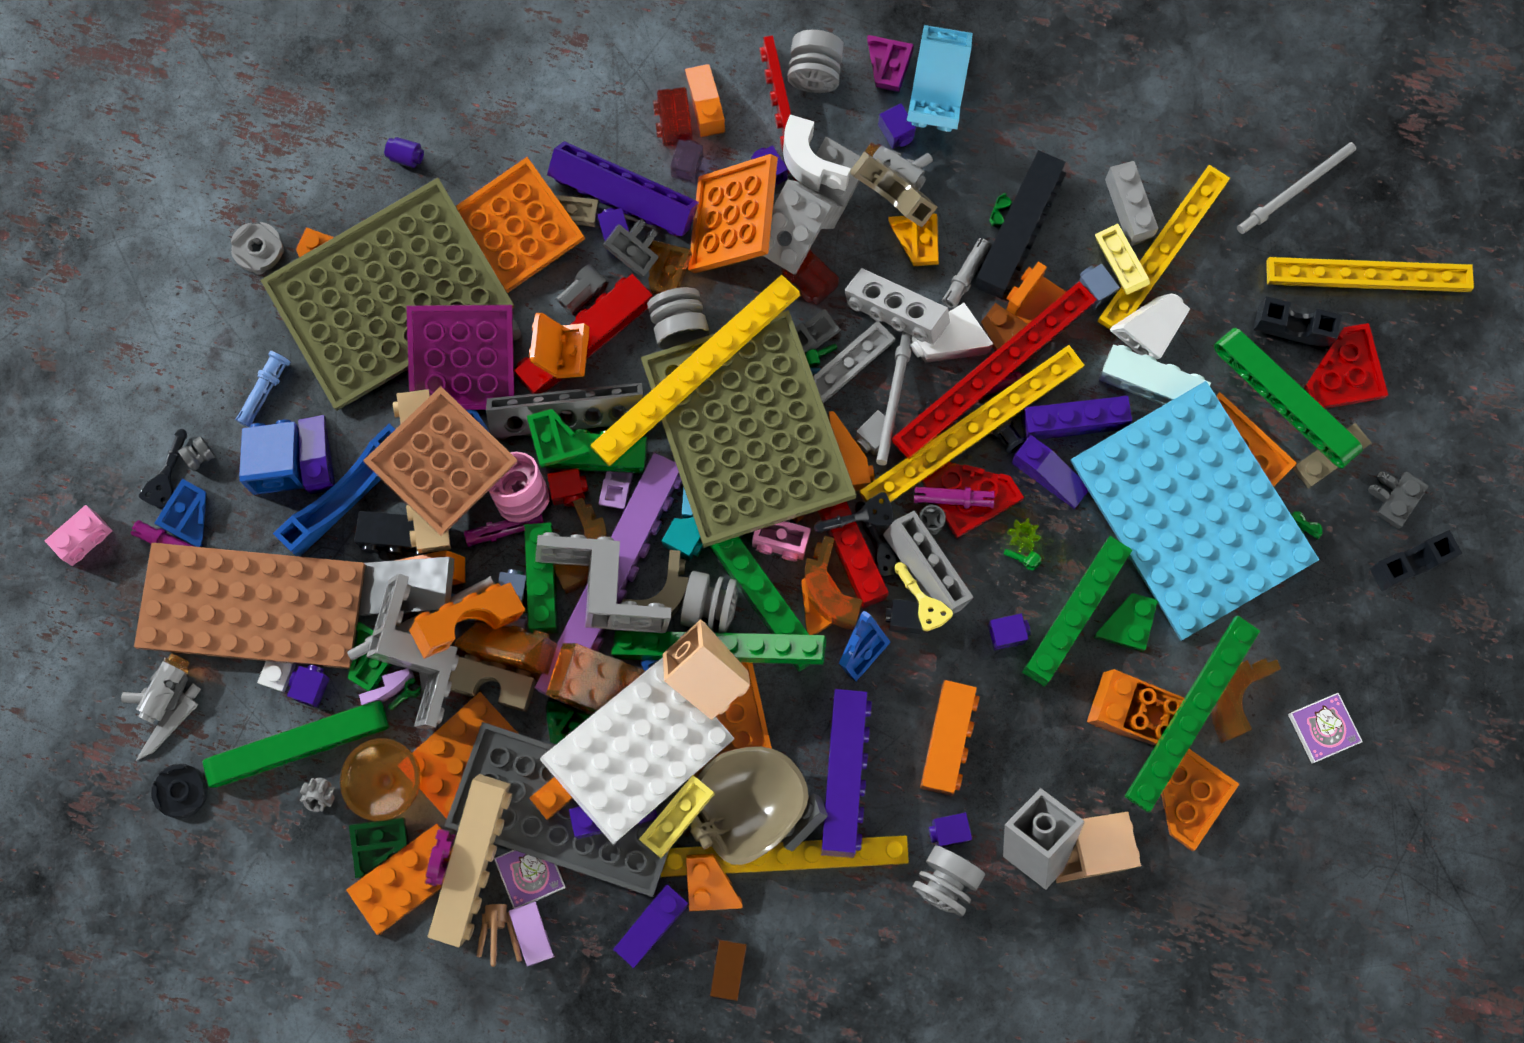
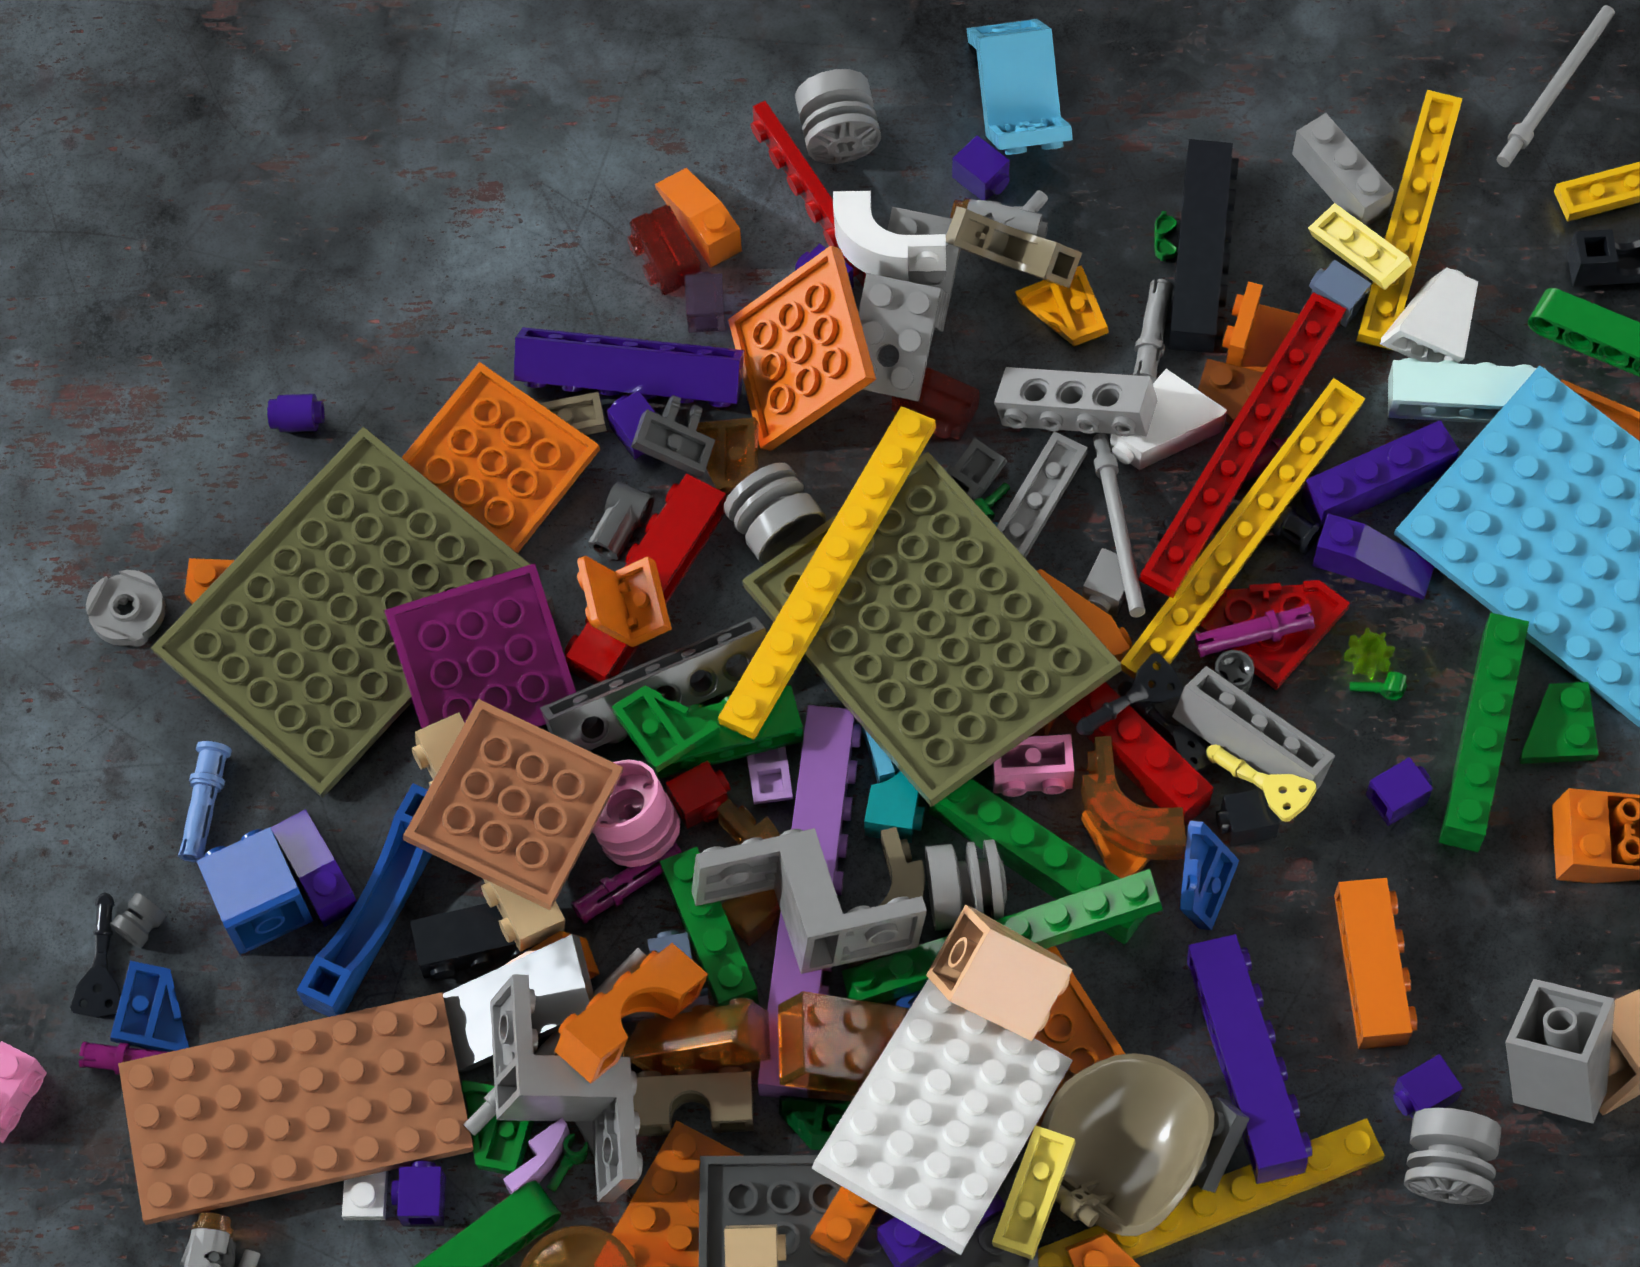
camera: 15 degrees left, 10 degrees down
magenta wing [867,35,914,92] -> none

